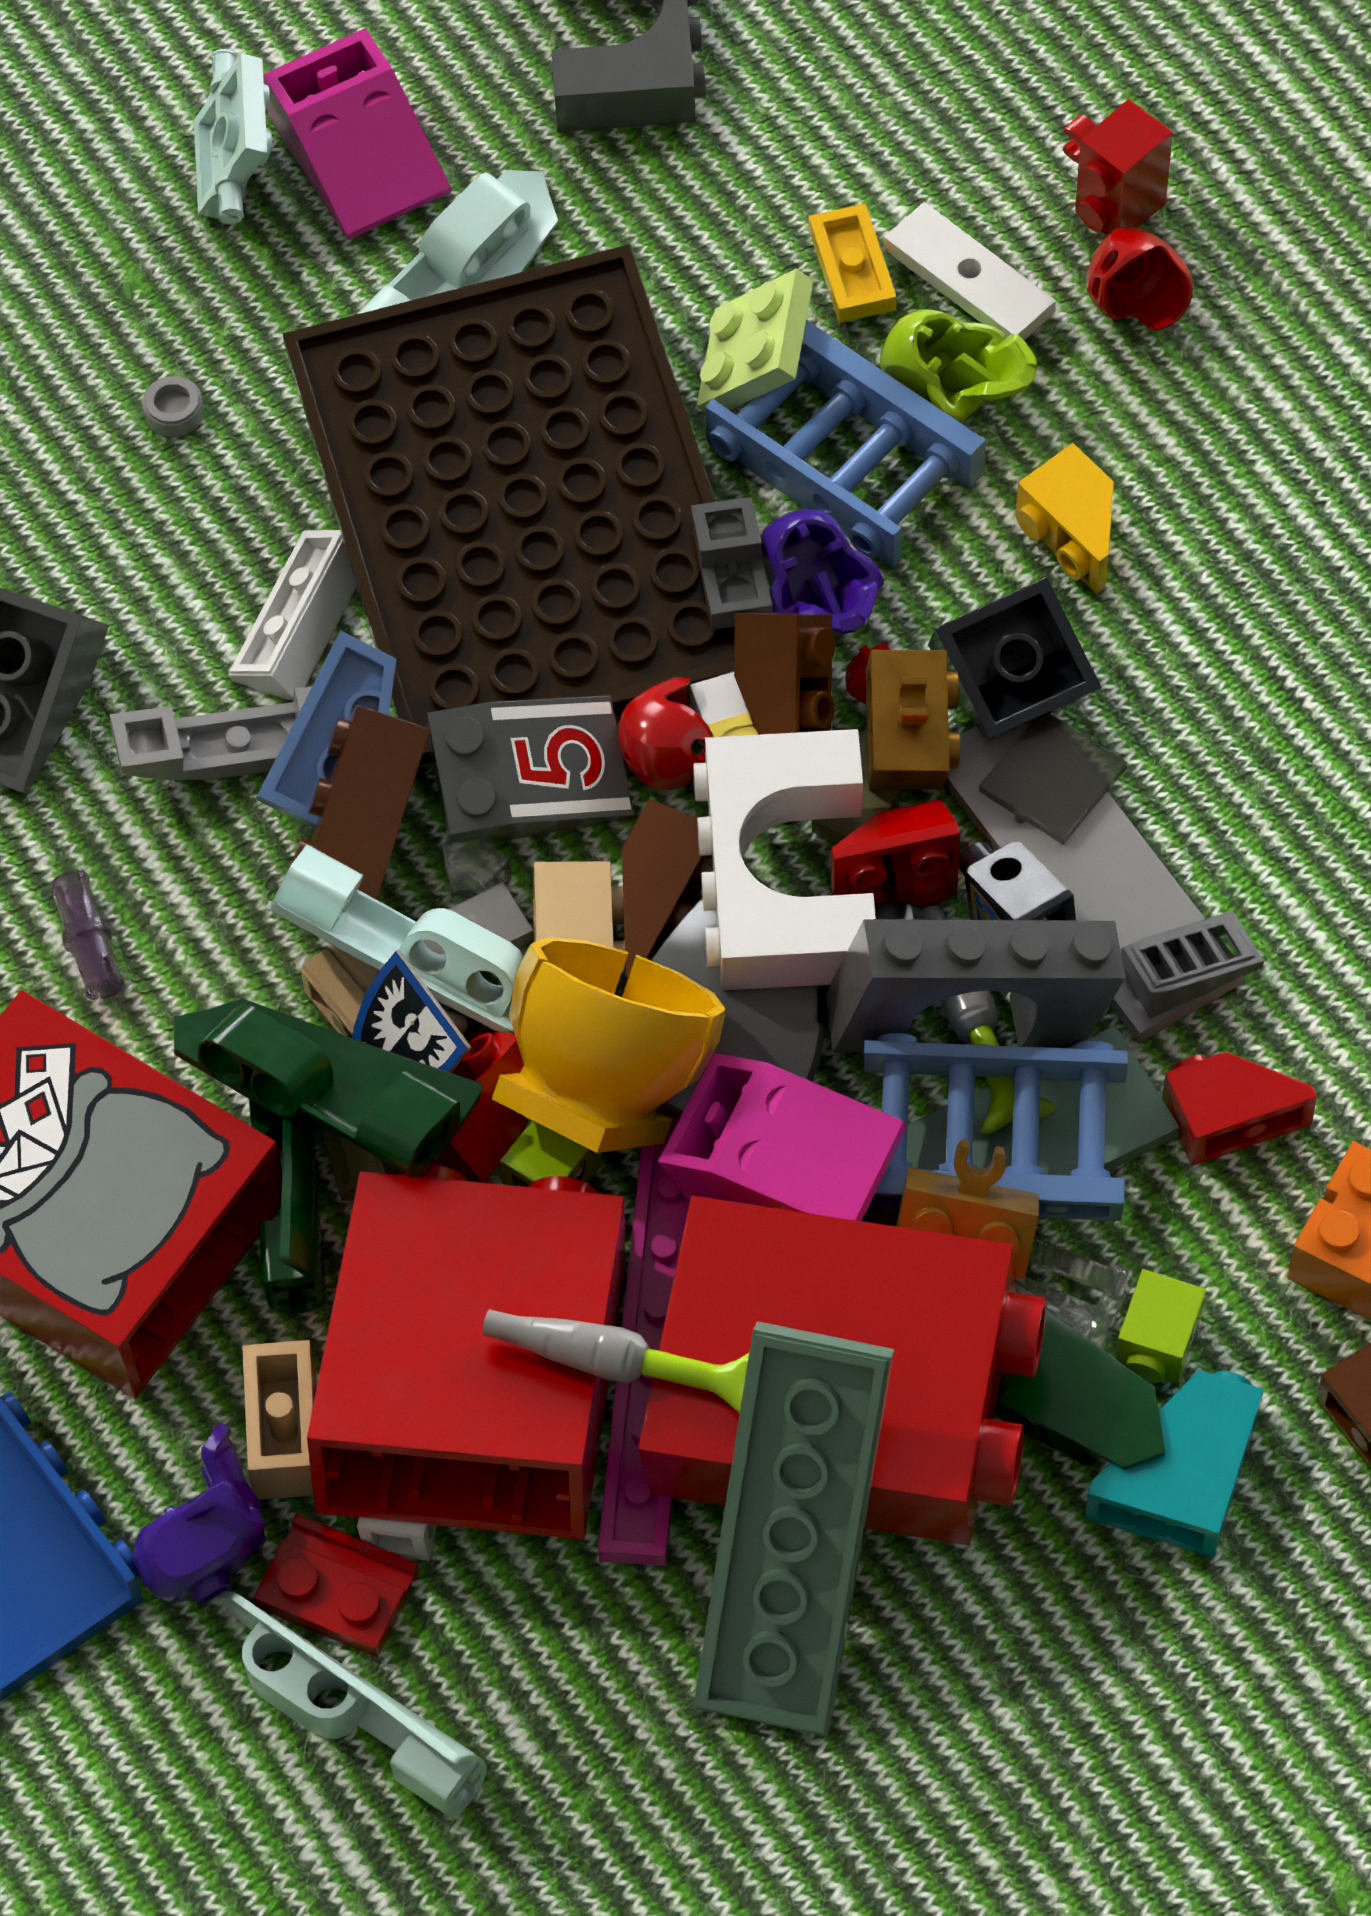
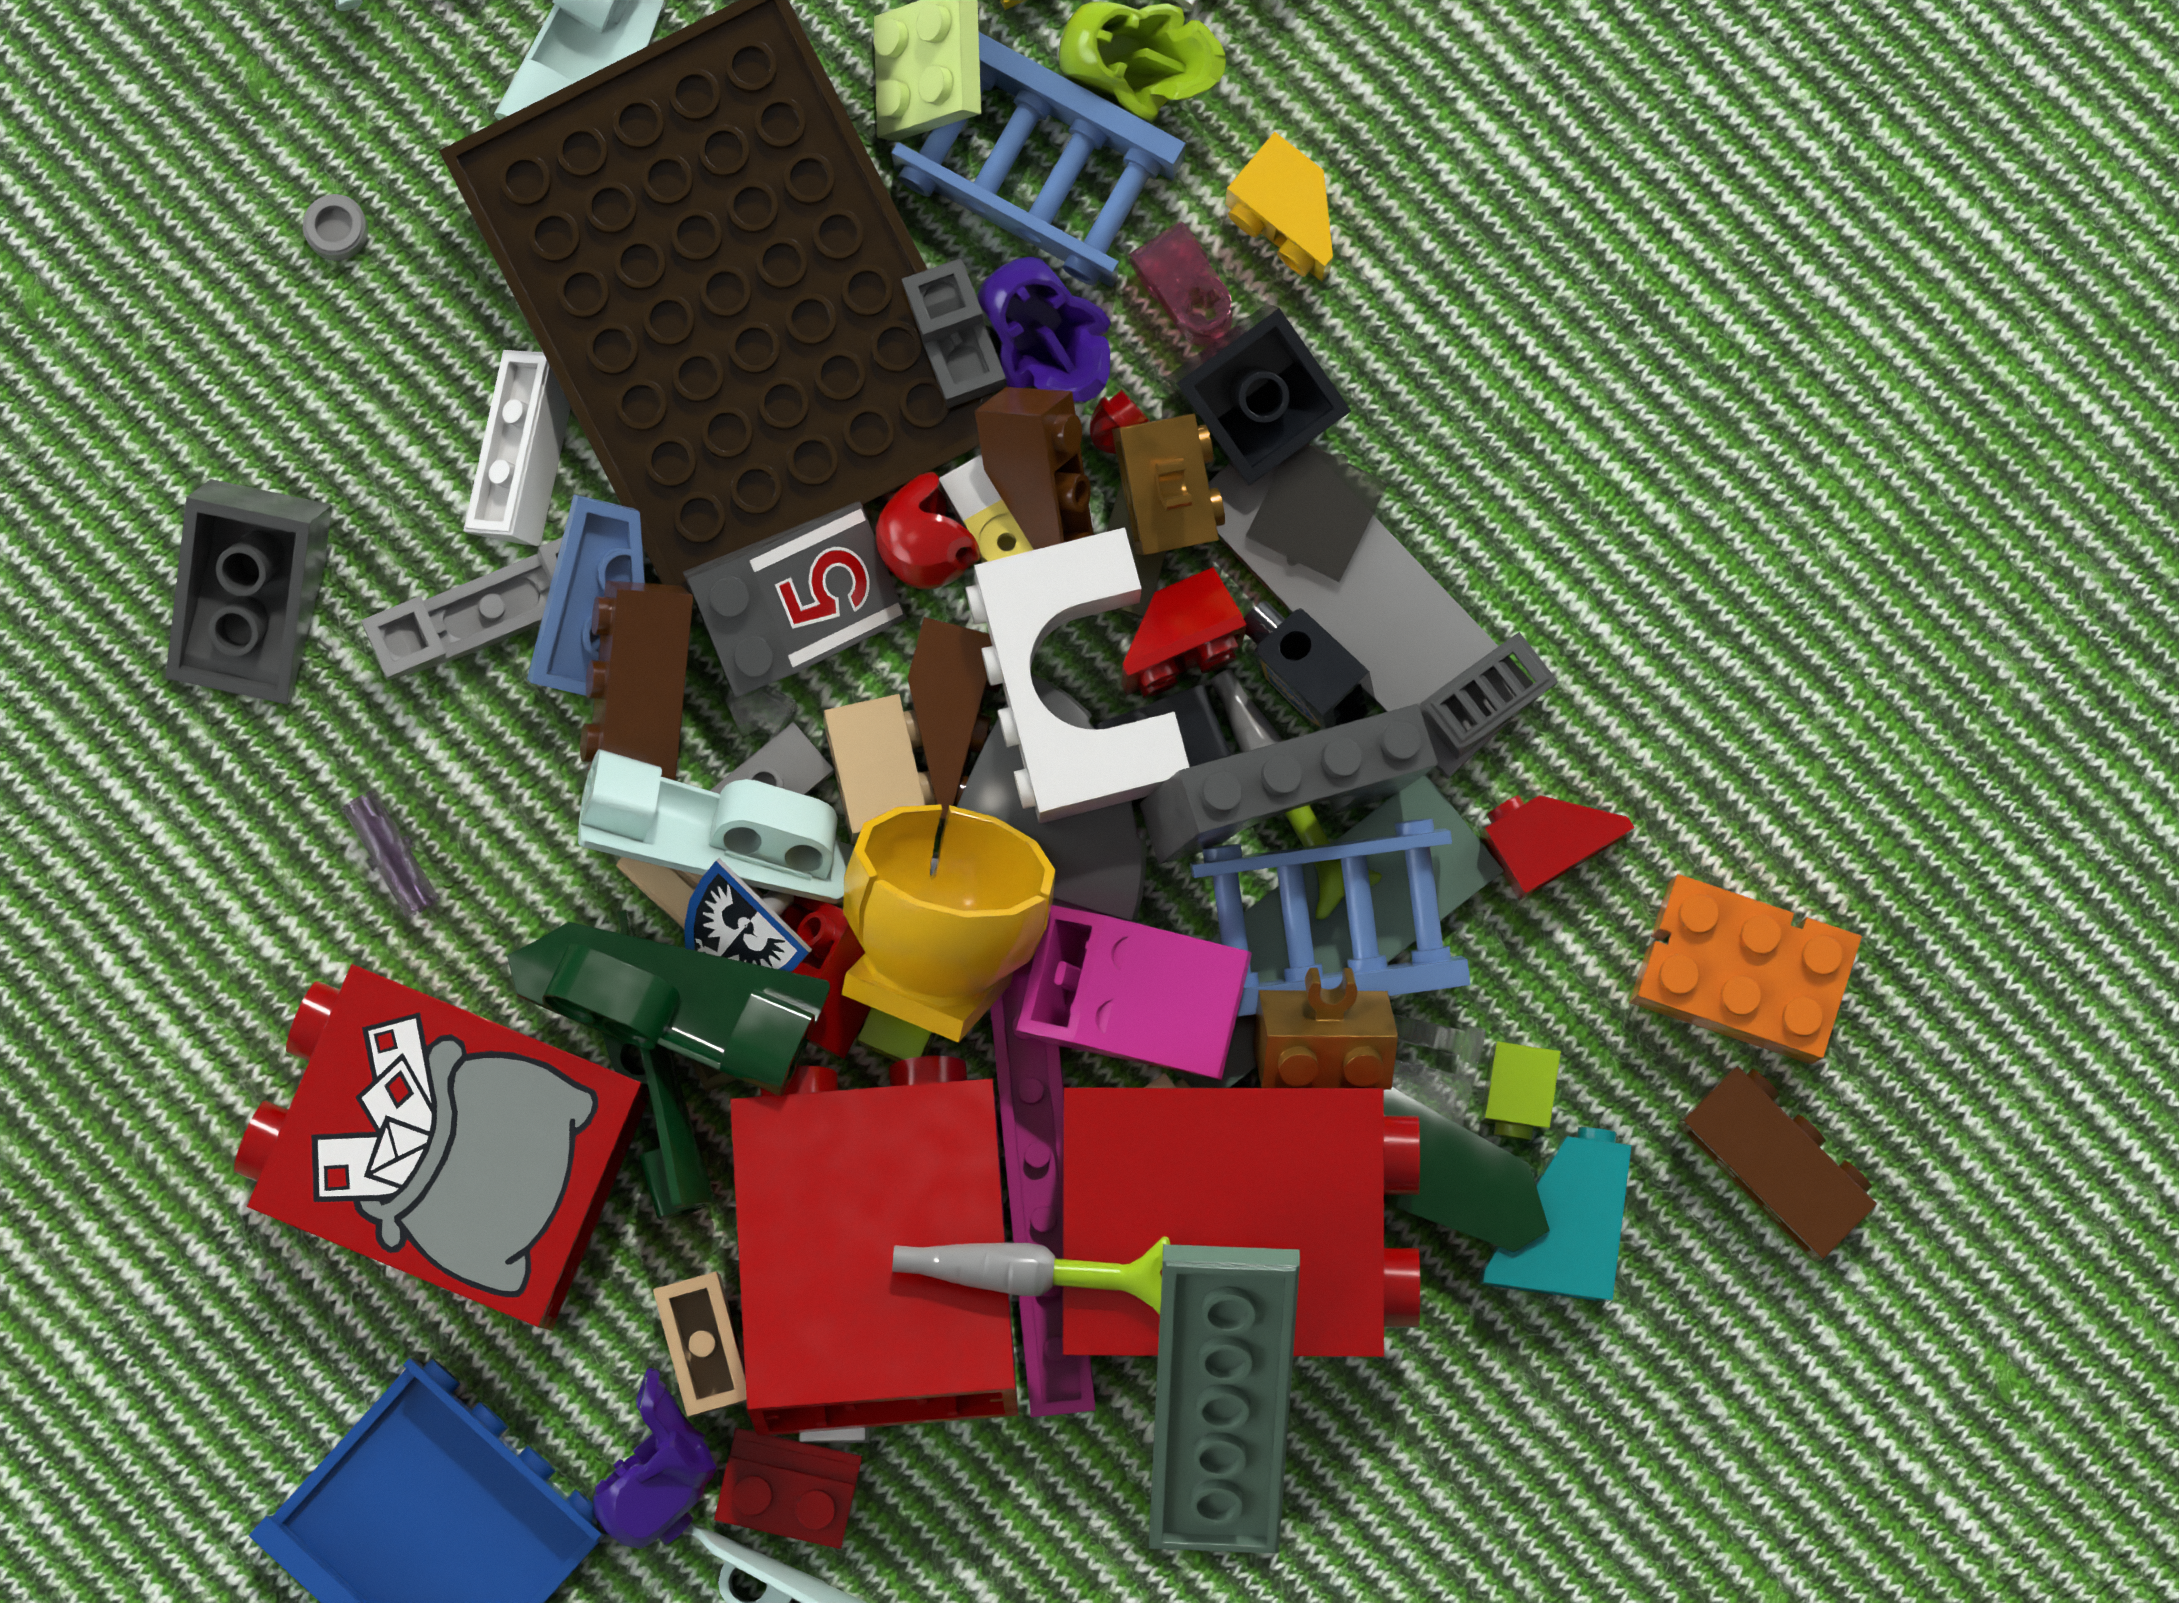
camera: 15 degrees left, 20 degrees up
none -> clear pink piece [1127,220,1232,347]

